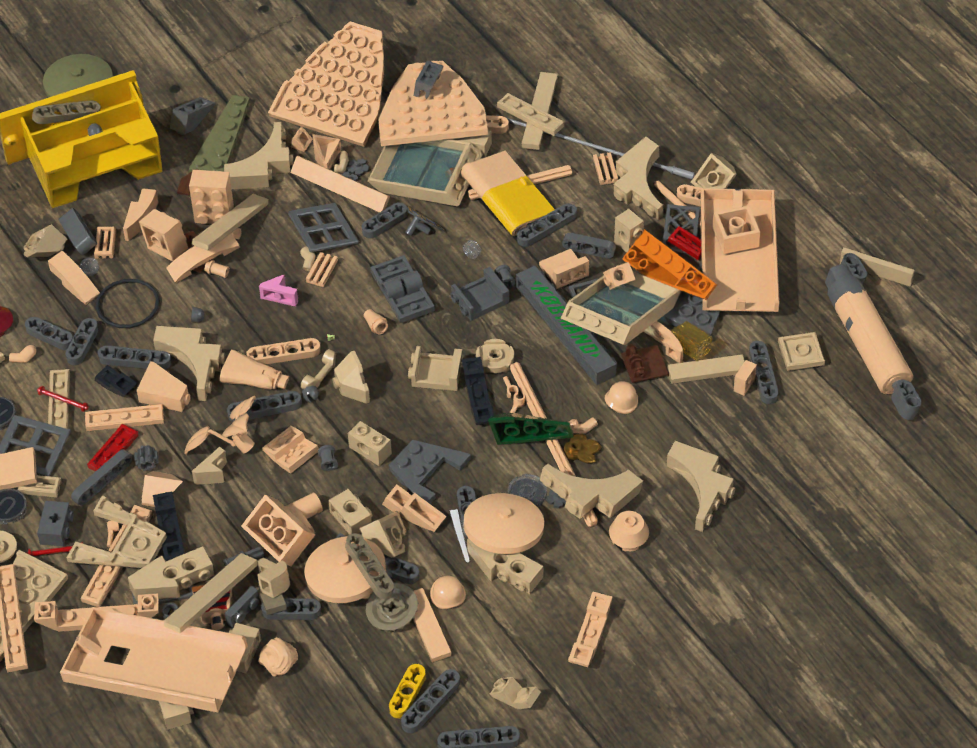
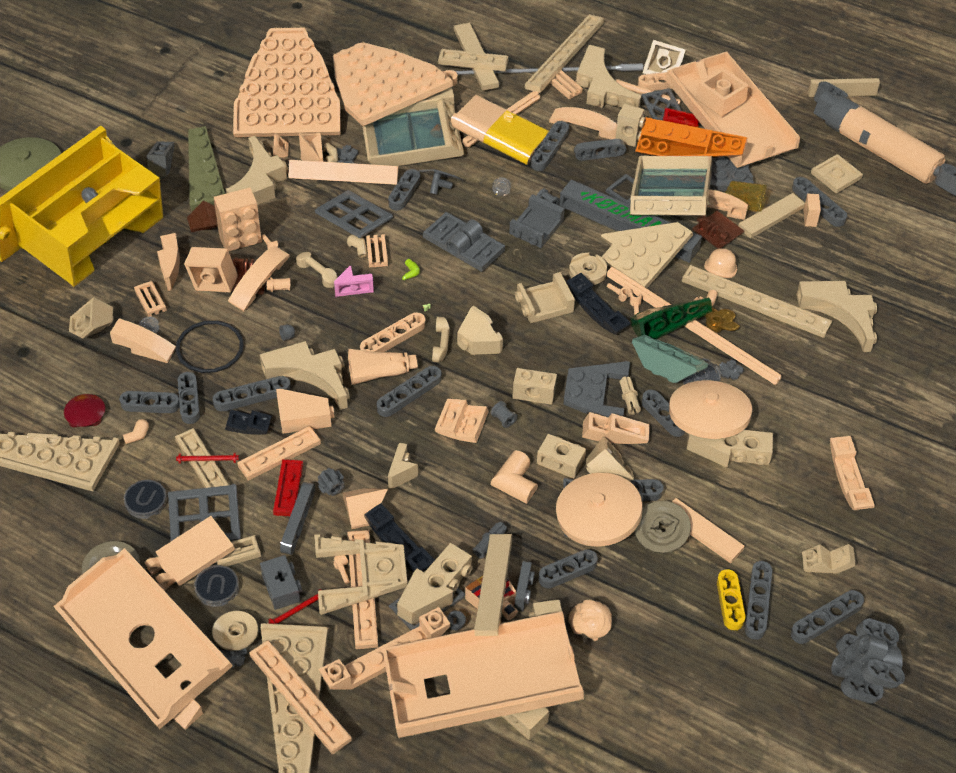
camera: 30 degrees left, 0 degrees up
dark tan beam [32,101,100,124] -> none
dark grey beam [58,207,97,255] -> none
light nougat plant [185,395,256,455] -> none
tan tile [192,194,268,251] -> none
light nougat brick [242,495,315,566] -> none
dark tan slope [256,587,287,615] -> none
tan brick [257,558,290,598] -> none
dark grey hinge [302,386,319,402] -> none
dark tan beam [345,533,394,599] -> none
light nougat cone [364,309,388,334] -> none
dark grey hinge [413,61,444,98] -> none
light nougat helmet [430,576,466,609] -> none
white sticker [450,509,470,563] -> none
light nougat bracket [539,249,589,289] -> none
tan arch [540,464,643,519] -> none
light nougat brick [603,262,635,290] -> none
light nougat cone [609,511,649,551] -> none
none -> tan bar [296,252,337,288]
none -> lime animal [402,259,420,280]
none -> tan tile [525,14,604,93]
none -> light nougat slope [549,107,617,139]
none -> tan wing [601,222,693,288]
none -> tan axle [620,376,641,415]
none -> sand green wedge [632,335,708,383]
none -> tan tile [682,265,832,338]

